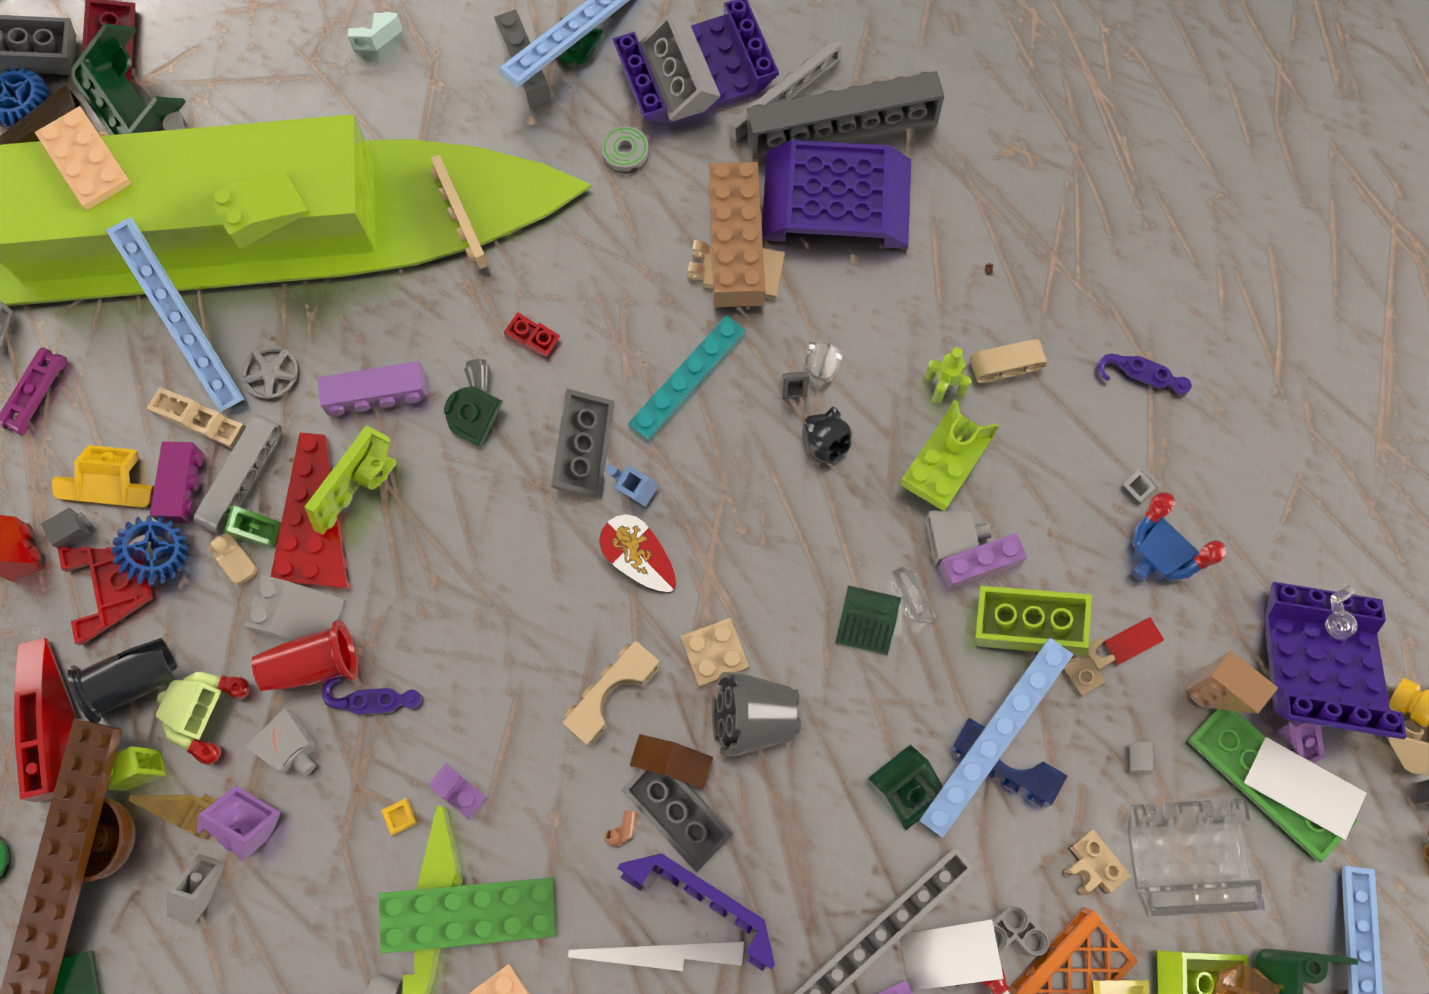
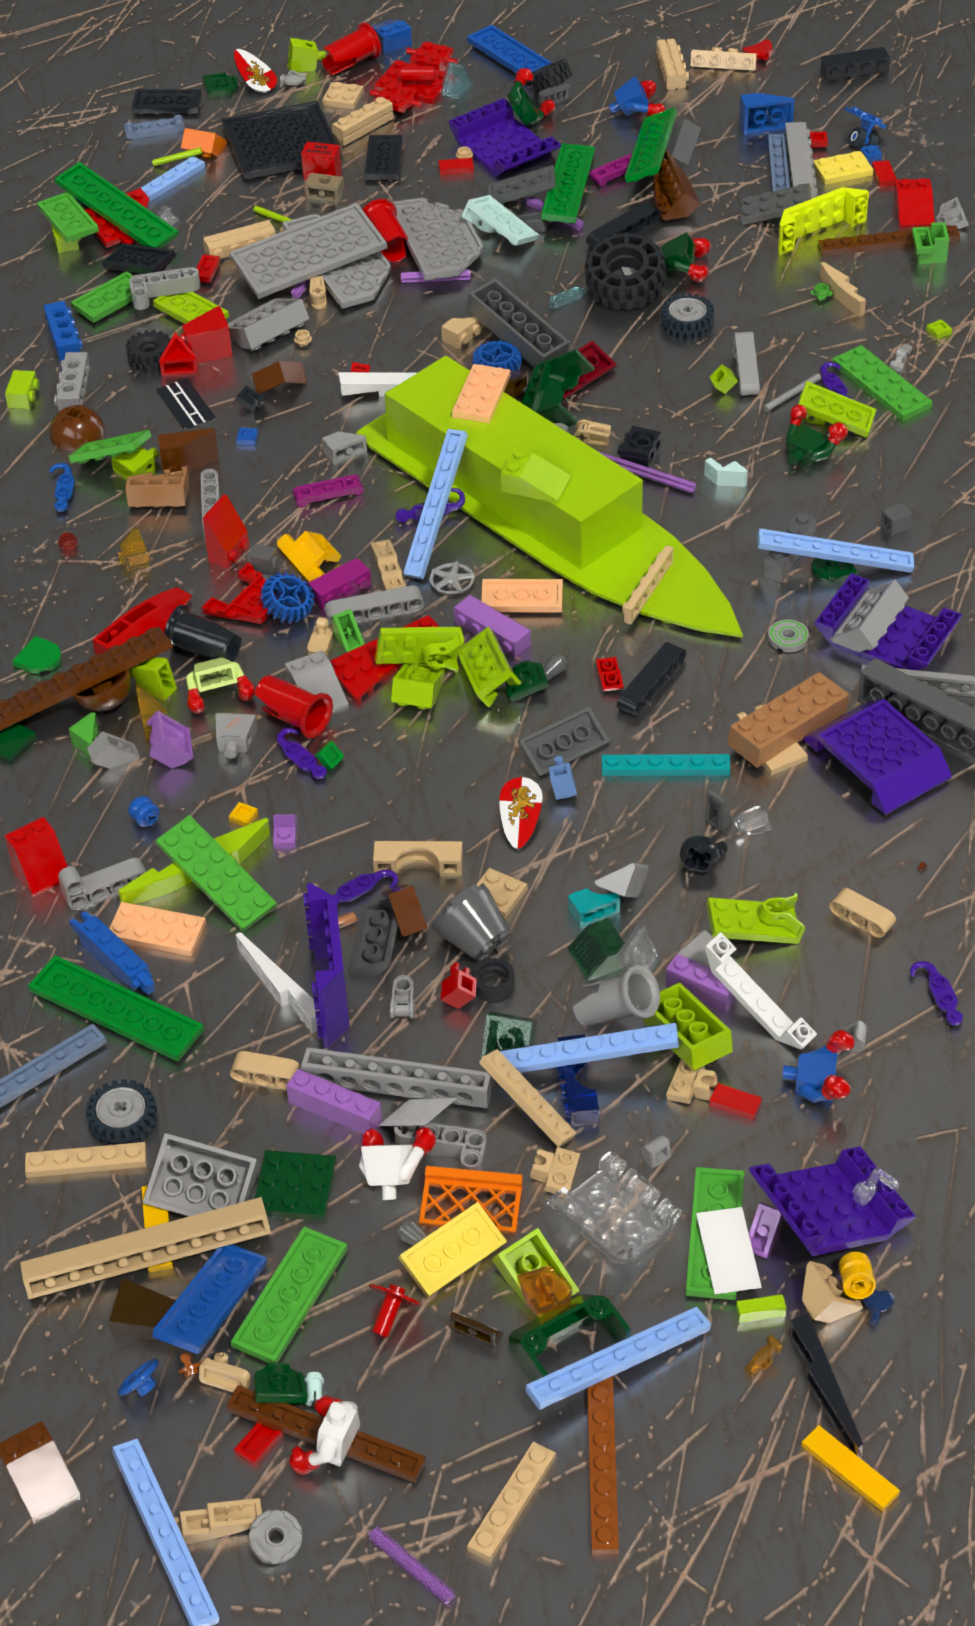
camera: 50 degrees right, 25 degrees down
lime plant [925,347,971,404] -> none
medium nougat wedge [1186,650,1278,714] -> none
none -> bright green slope [69,713,98,756]
none -> blue piece [128,796,160,827]
none -> green plate [315,740,345,771]
none -> dark purple piece [332,869,399,906]
none -> light grey piece [390,975,415,1019]
none -> lime slope [391,663,446,709]
none -> dark purple piece [395,488,465,523]
none -> red brick [441,962,477,1009]
none -> lime plate [458,626,522,708]
none -> black tyre [472,958,515,1002]
none -> tan plate [479,1049,577,1147]
none -> light nougat plate [481,579,563,613]
none -> teal arch [568,888,620,928]
none -> tan piece [573,419,611,446]
none -> light grey piece [573,965,660,1026]
none -> light grey slope [595,863,649,898]
none -> medium lavender axle [598,451,696,493]
none -> black beam [616,642,686,716]
none -> black brick [617,426,661,468]
none -> white slope [705,932,817,1050]
none -> lime piece [736,1294,786,1323]

